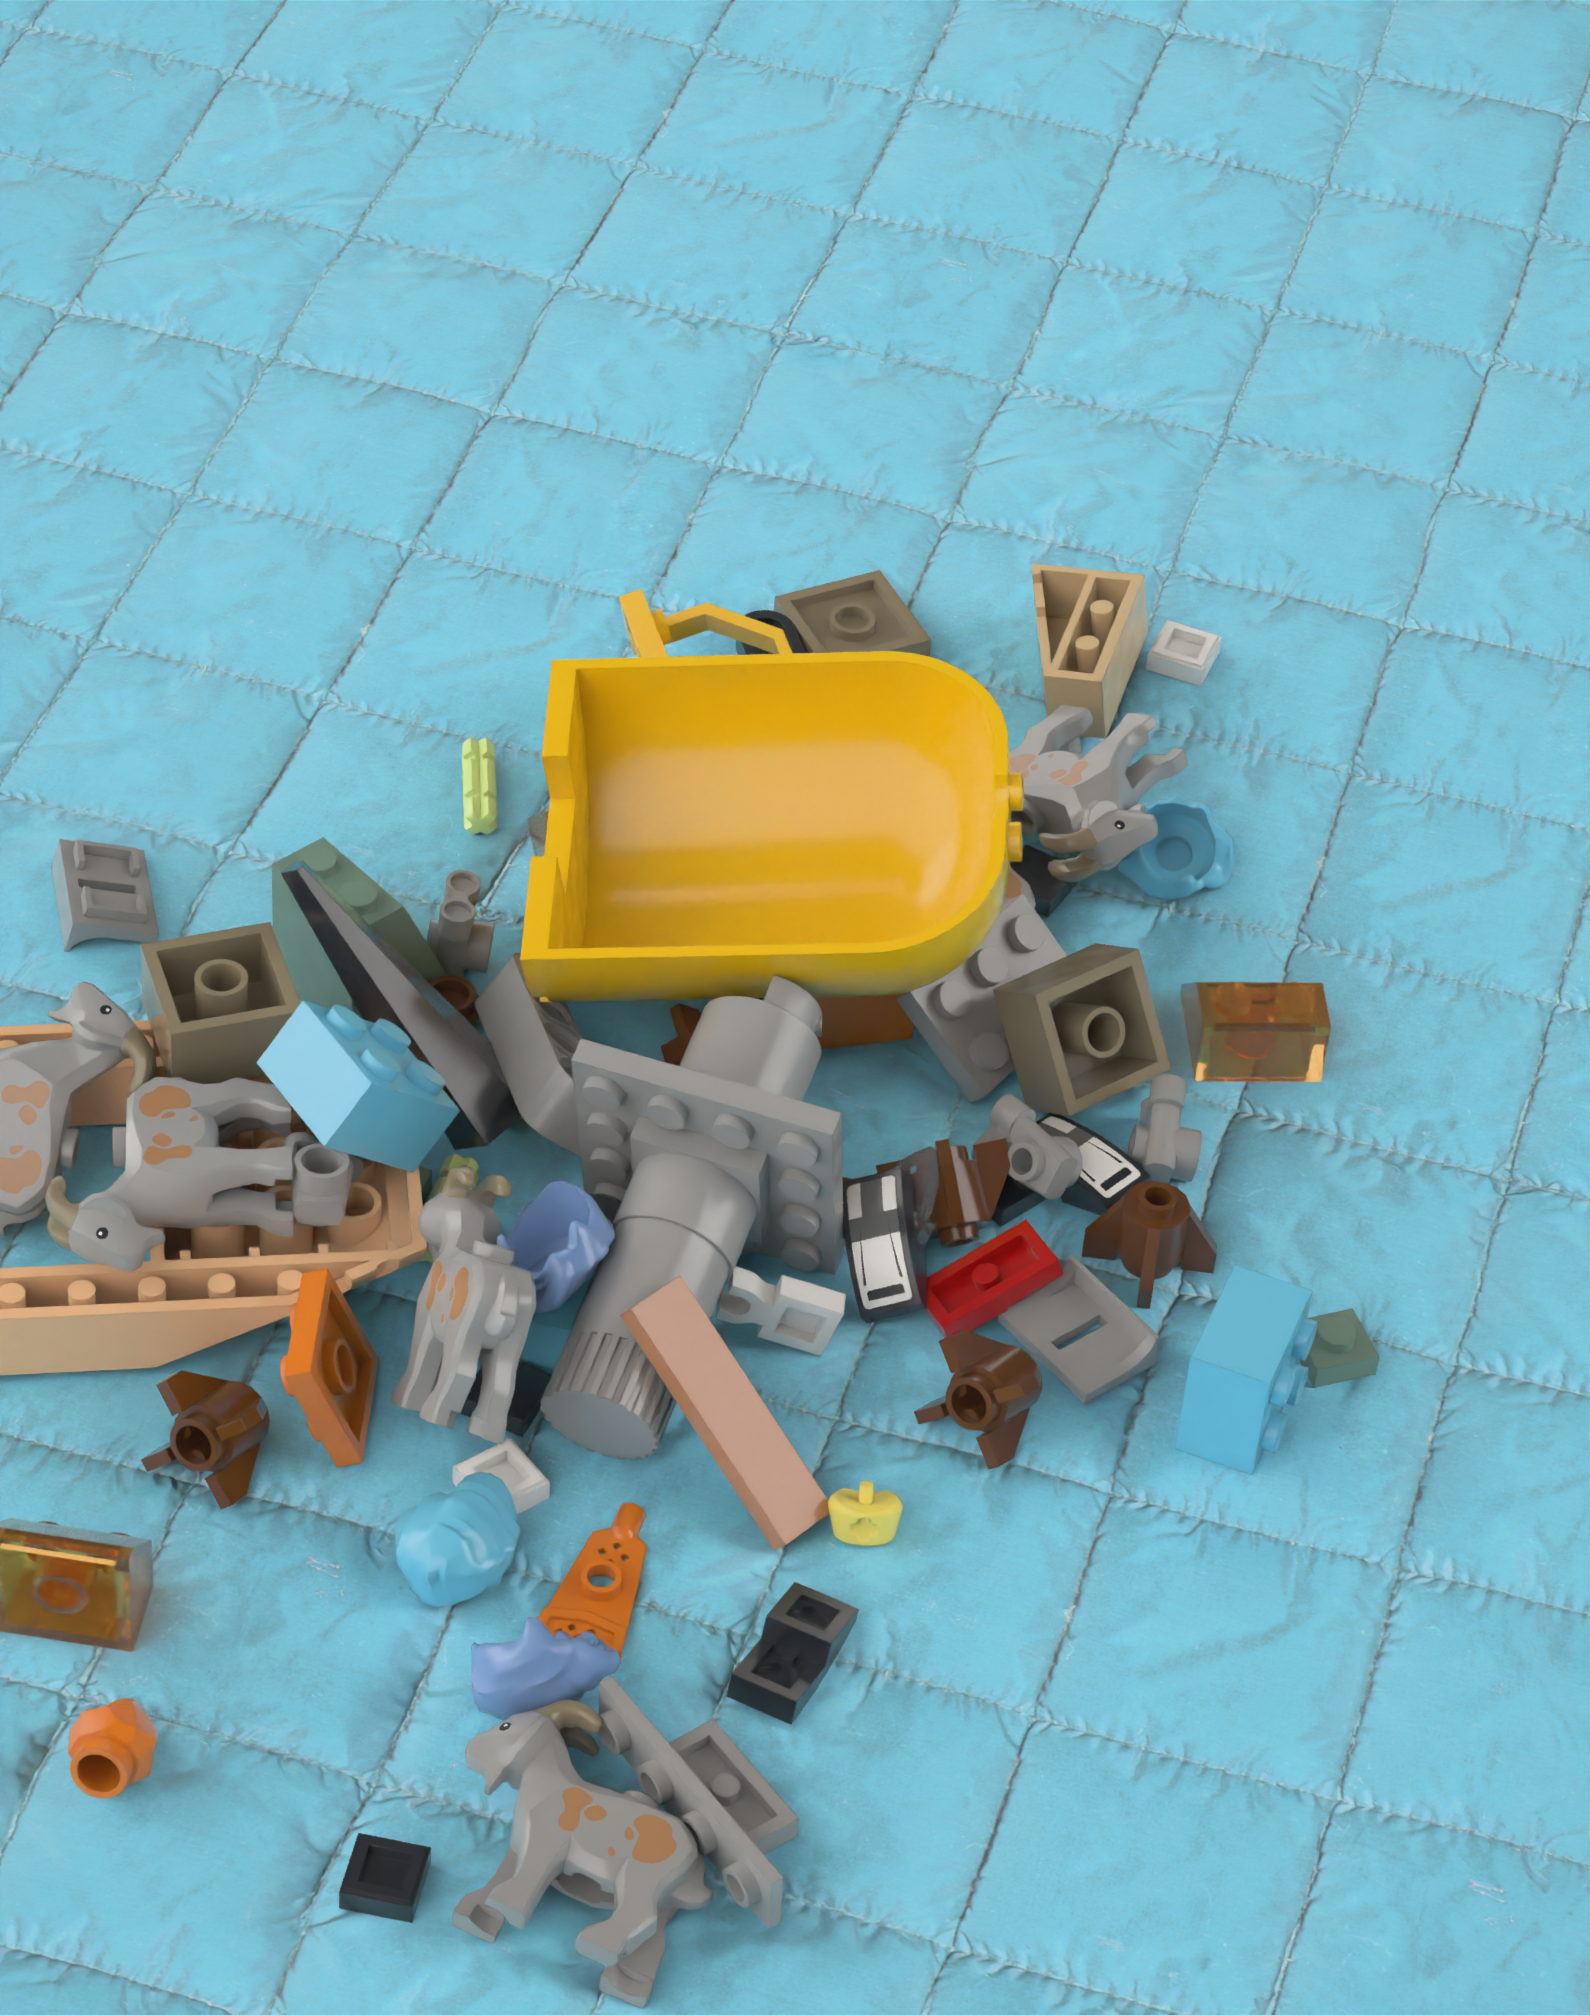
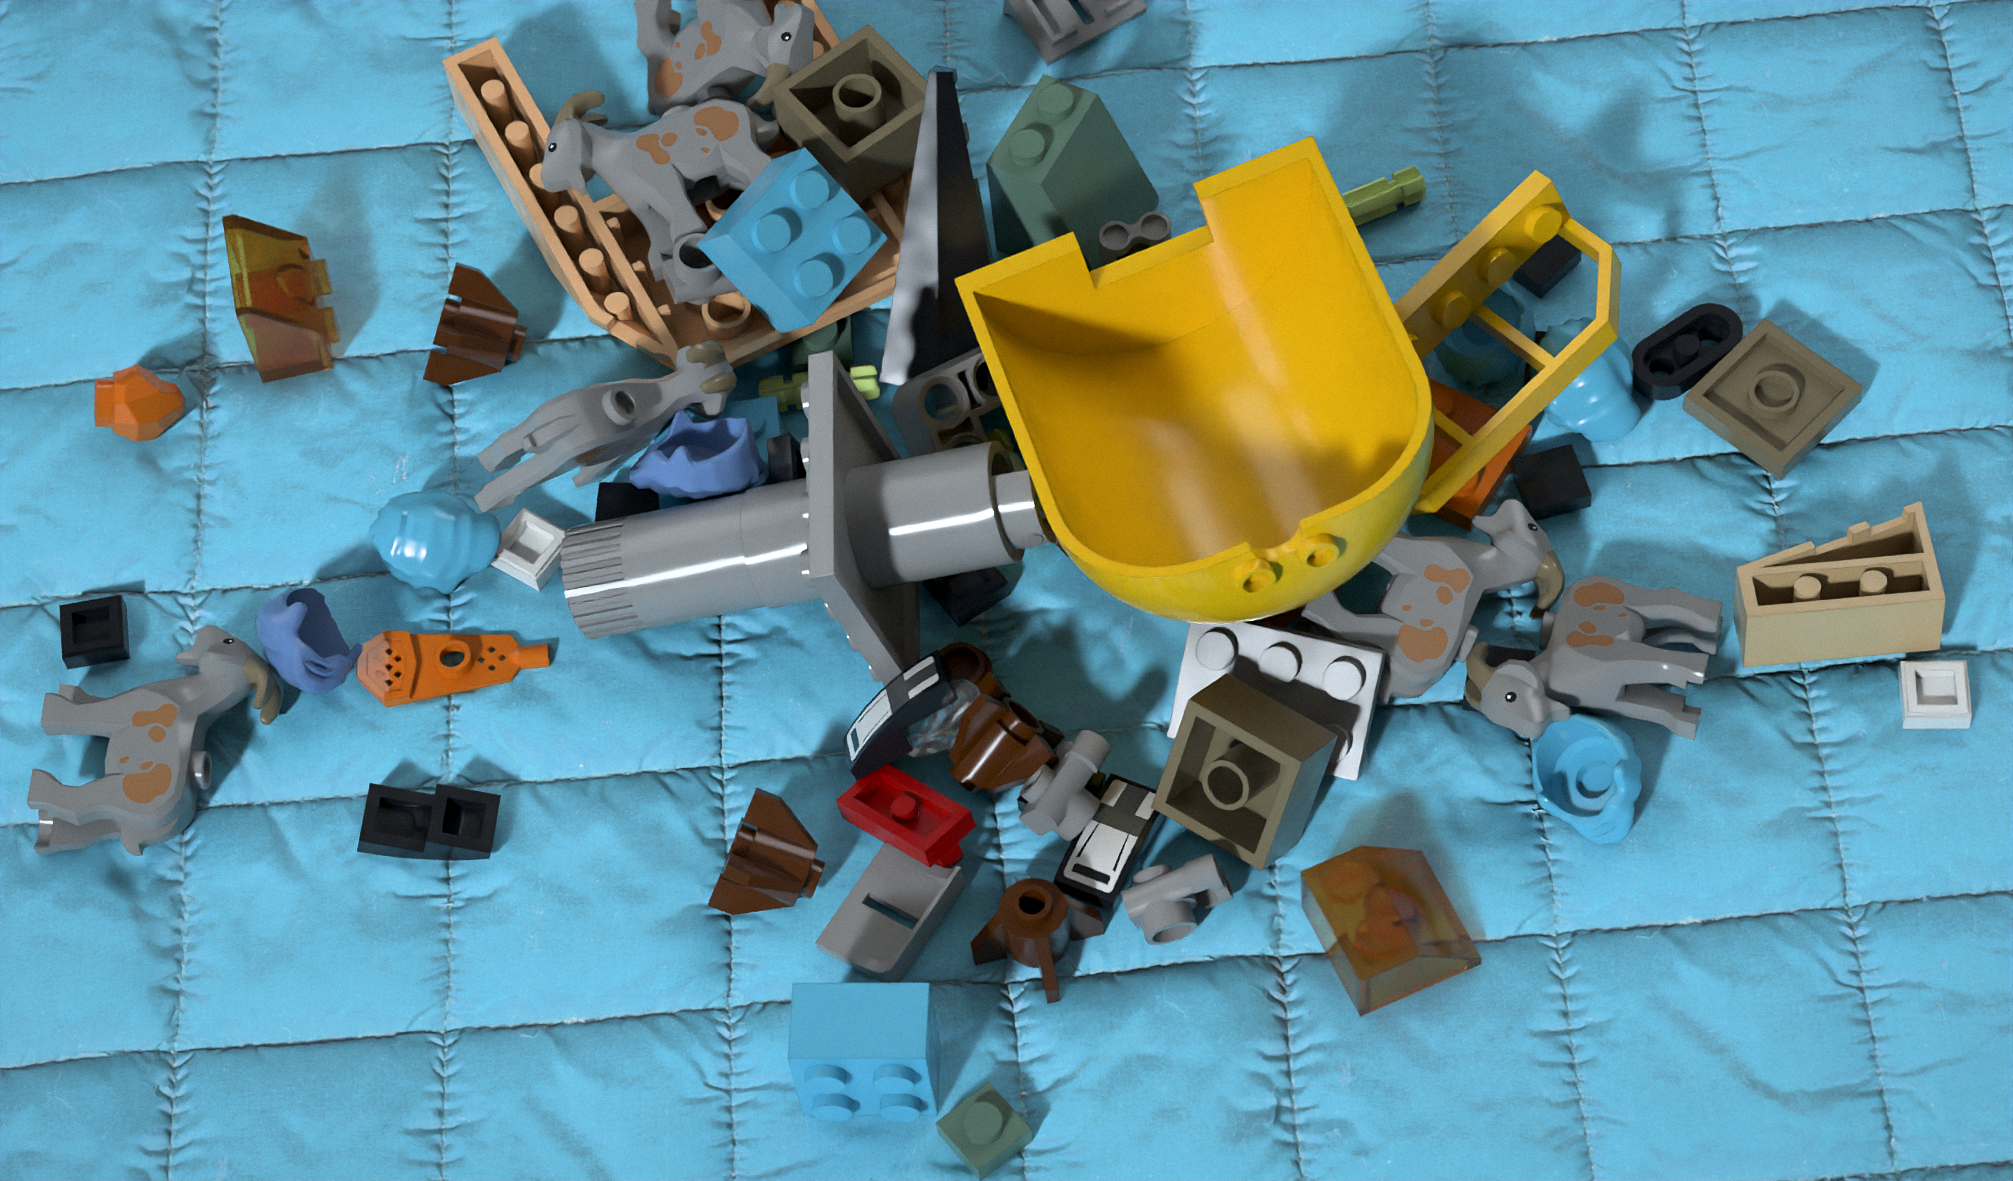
camera: 80 degrees right, 15 degrees up
orange plate [280,1268,379,1467] -> none
light grey bracket [598,1676,799,1929] -> none
nougat tile [620,1275,829,1551] -> none
white plate [715,1266,846,1356] -> none
light yellow piece [828,1481,903,1546] -> none

